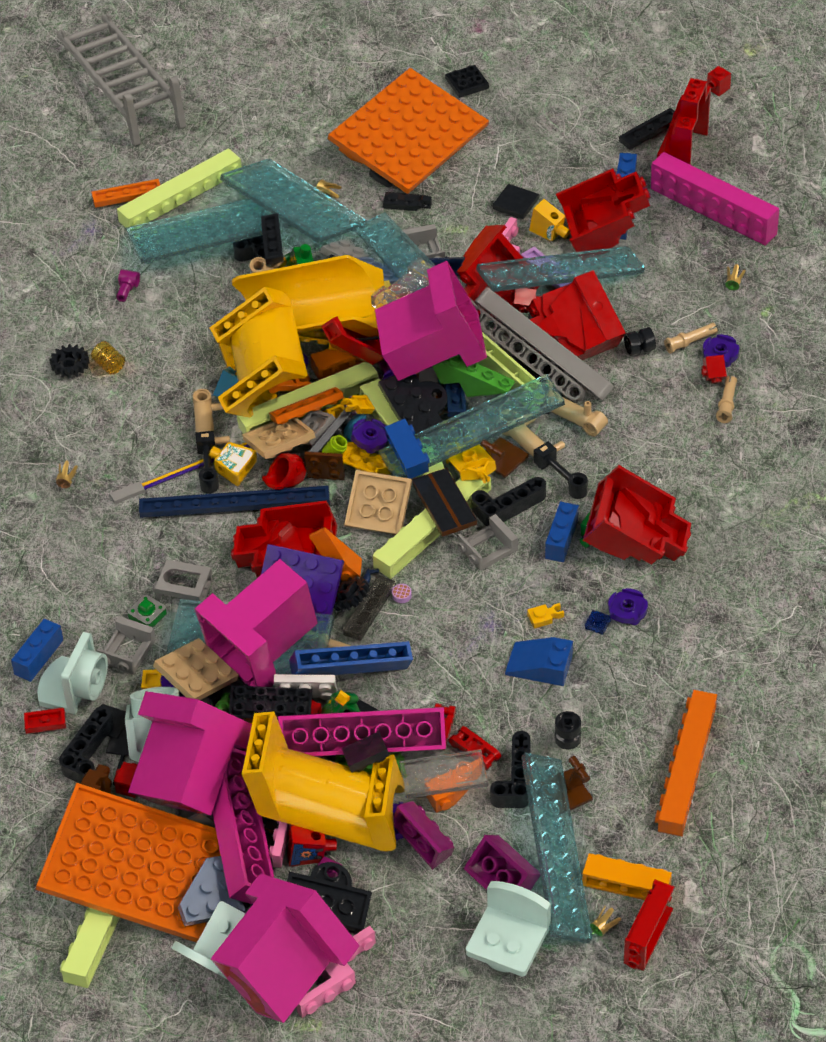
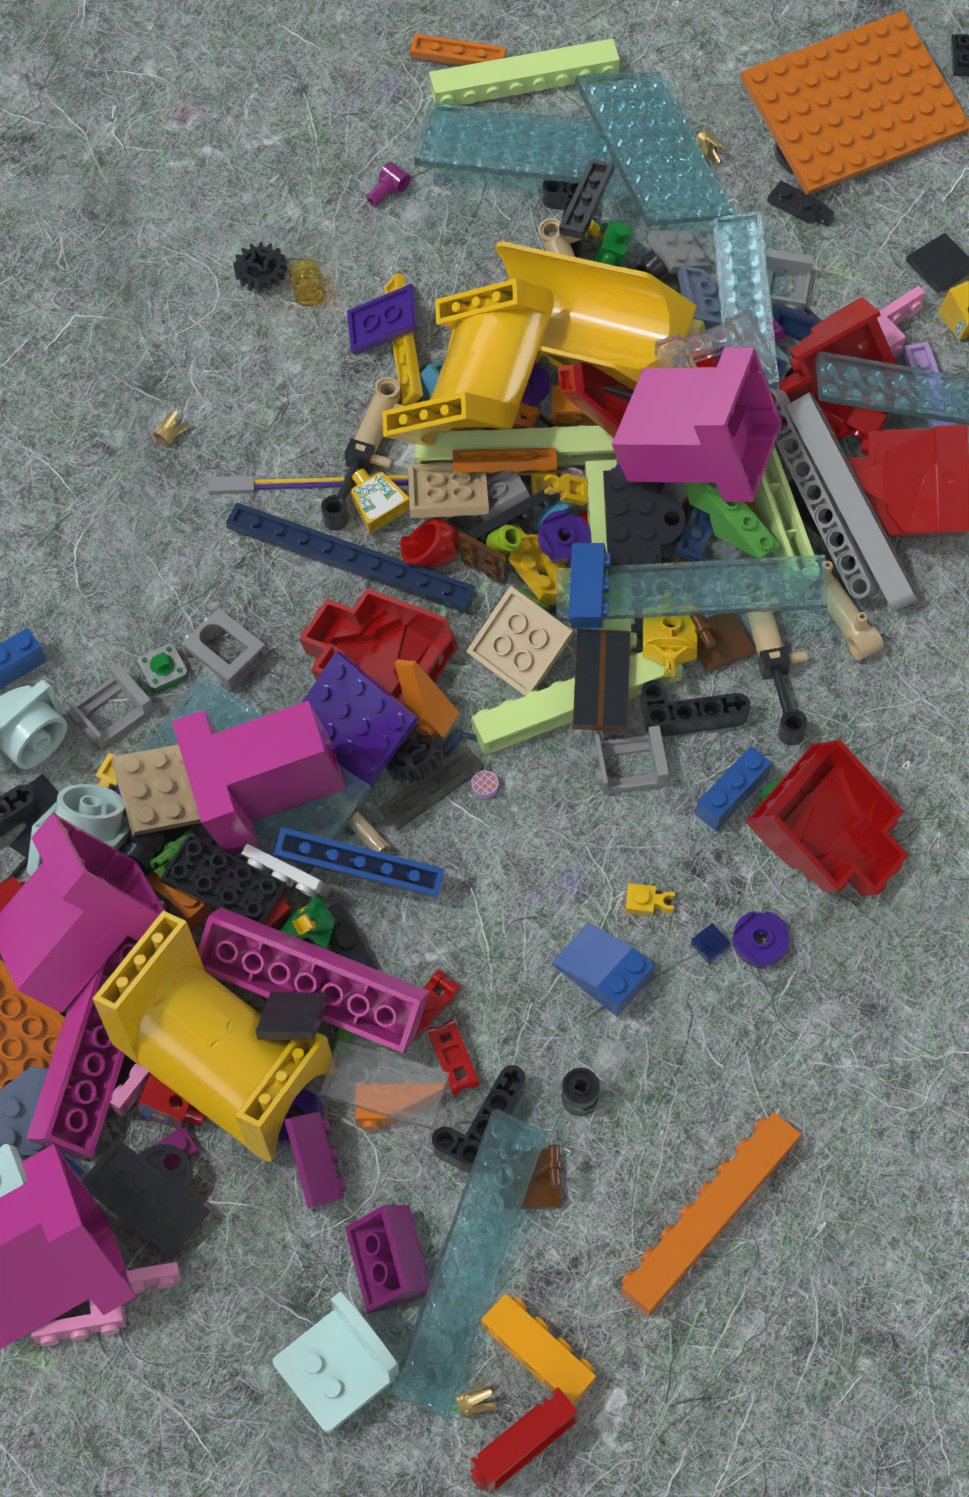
camera: 25 degrees right, 15 degrees up
none -> dark purple tile [347,284,420,355]
none -> yellow tile [384,273,423,406]

